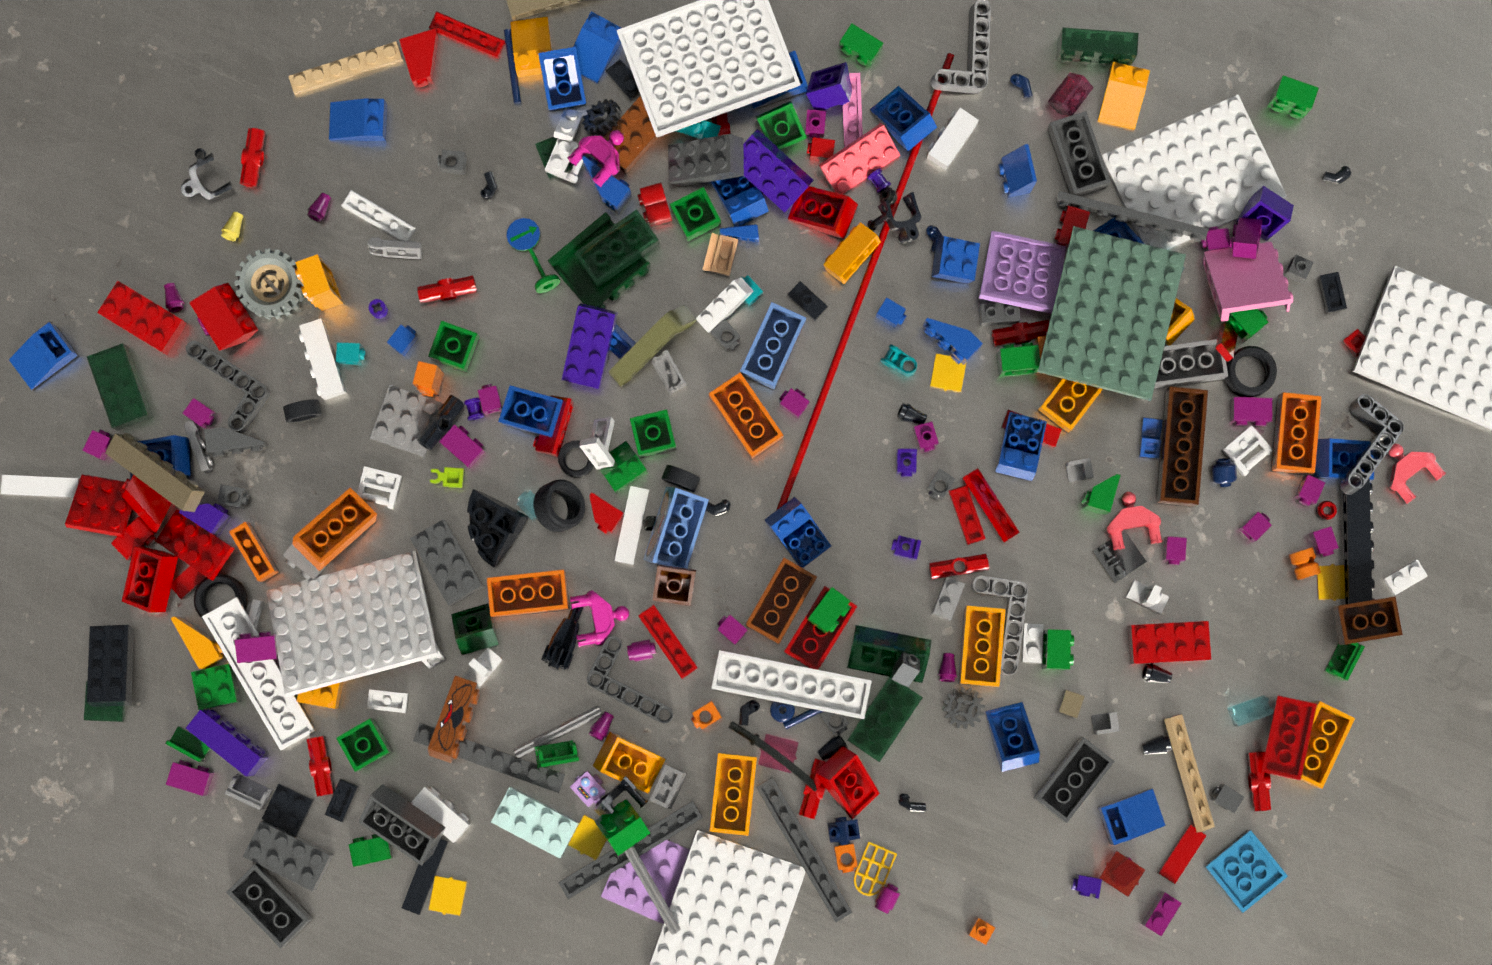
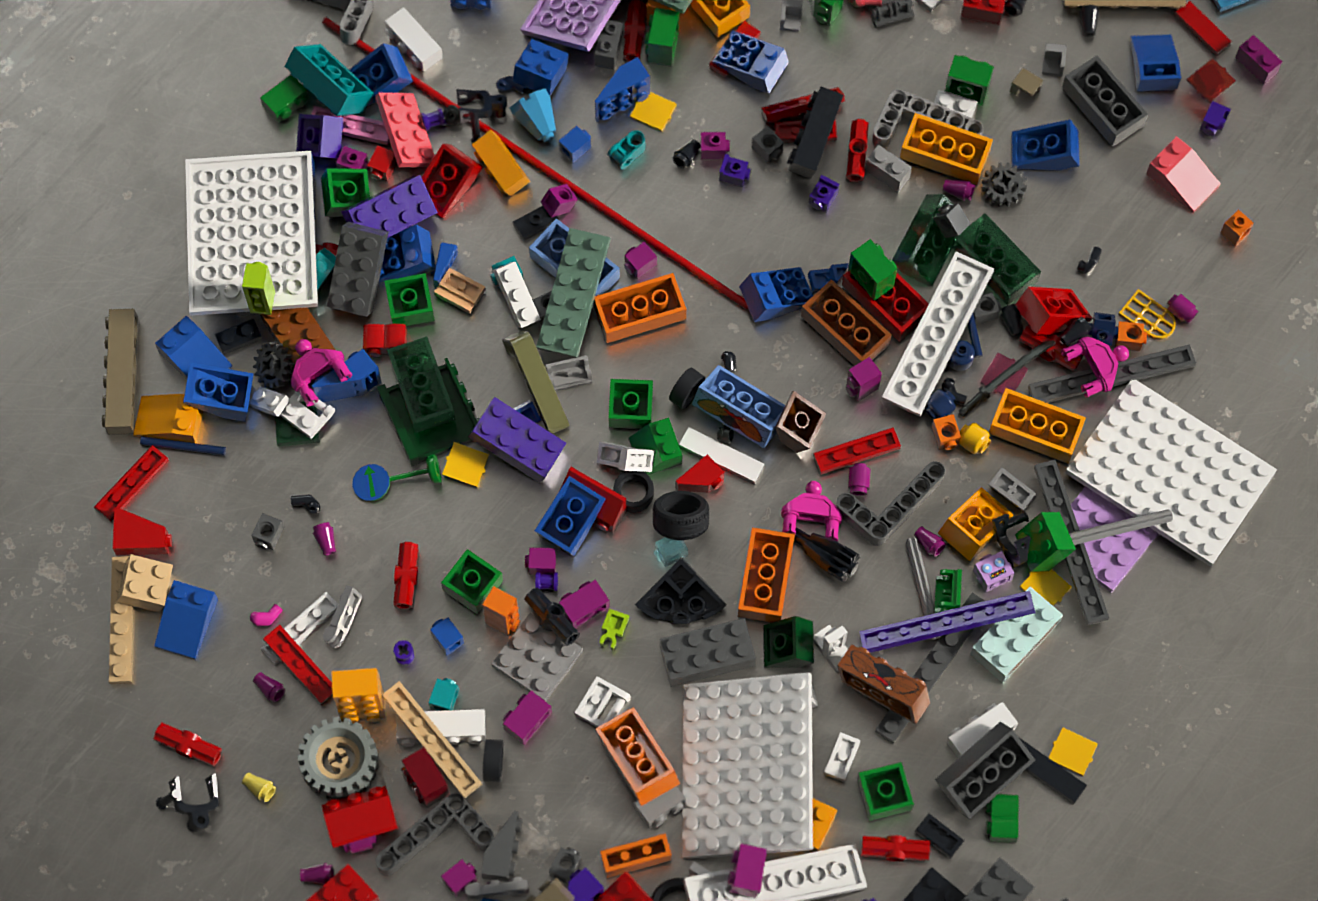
camera: 75 degrees left, 15 degrees down
none -> tan brick [117,554,173,612]
none -> lime brick [242,262,275,315]
none -> dark pink arm [250,604,283,626]
none -> red plate [263,624,333,705]
none -> teal brick [284,44,374,116]
none -> magenta cone [312,522,336,556]
none -> tan plate [382,681,482,799]
none -> dark red brick [401,746,450,808]
none -> yellow piece [442,442,489,487]
none -> magenta brick [503,691,552,745]
none -> dark azure cone [510,89,557,142]
none -> sand green plate [536,228,611,358]
none -> magenta brick [540,184,578,217]
none -> black brick [787,86,844,179]
none -> blue slope [808,263,849,293]
none -> plate [859,591,1035,653]
none -> dark blue head [924,389,956,419]
none -> yellow head [959,423,991,454]
none -> black cone [1059,317,1092,346]
none -> dark pink connector [1061,337,1129,398]
none -> slope [1146,136,1220,212]

